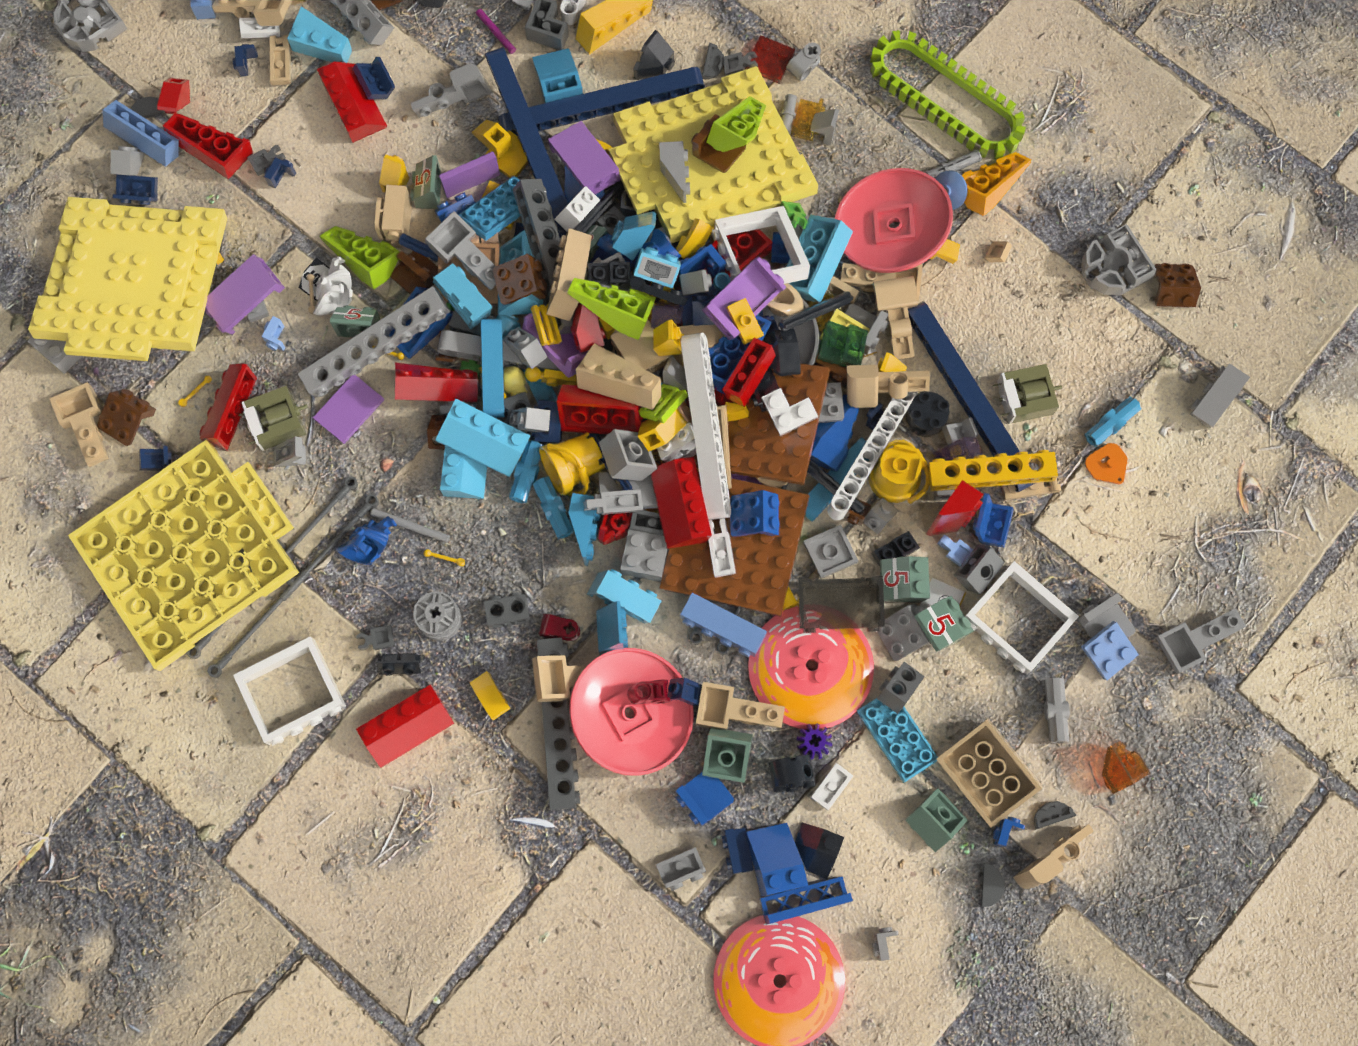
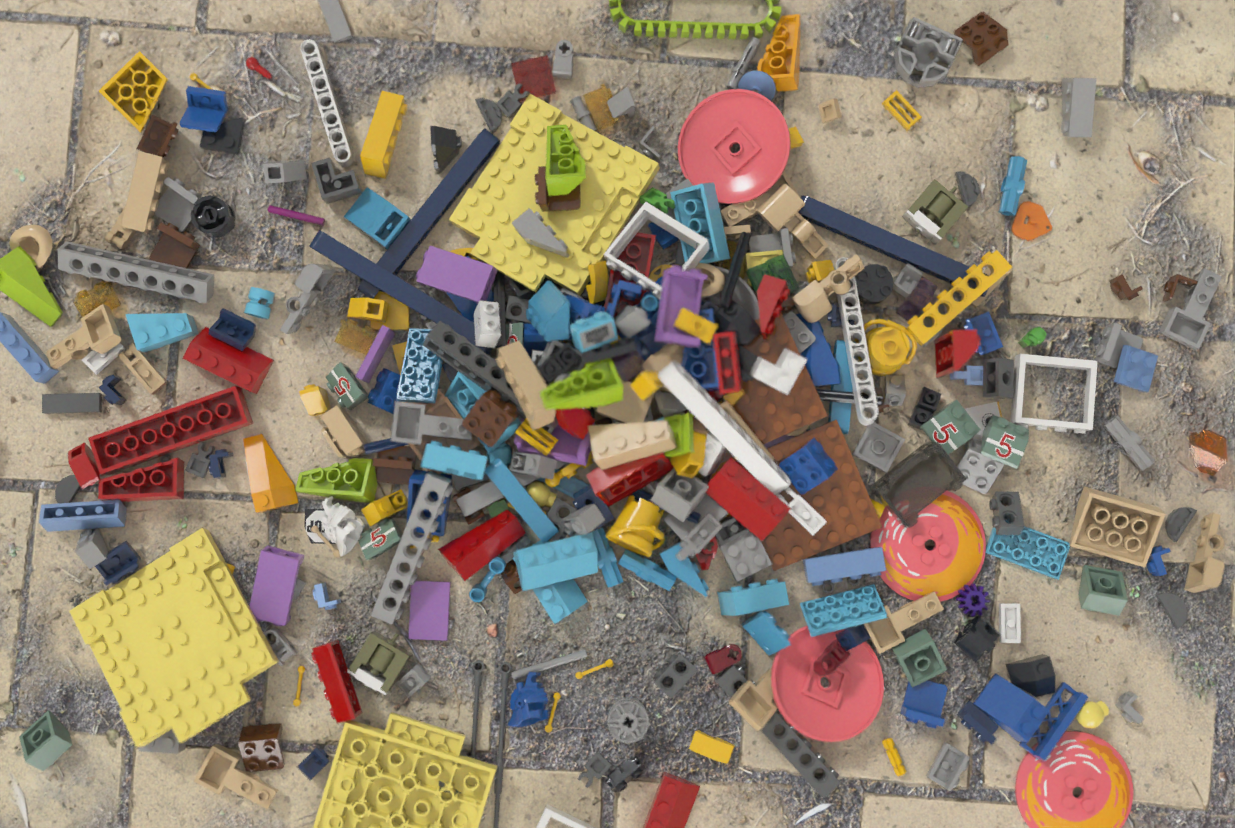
camera: 35 degrees left, 10 degrees up
none -> dark grey tile [42,393,102,414]
none -> red brick [88,386,254,475]
none -> light orange wedge [243,434,299,513]
none -> medium azure wheel [244,287,275,319]
none -> light grey piece [264,628,298,666]
none -> clear yellow bracket [334,318,377,355]
none -> yellow slope [361,489,408,527]
none -> dark azure bar [469,557,506,602]
none -> yellow hinge [545,692,561,732]
none -> light grey bracket [639,126,661,163]
none -> red slope [757,274,790,340]
none -> medium azure tile [800,584,887,637]
none -> yellow tile [882,90,922,131]
none -> yellow axle [882,738,906,776]
none -> dark grey tile [954,171,980,207]
none -> bright green plate [1018,327,1047,348]
none -> light yellow piece [1076,701,1109,729]
none -> reddish brown bracket [1109,274,1143,301]
none -> reddish brown bracket [1162,274,1198,302]

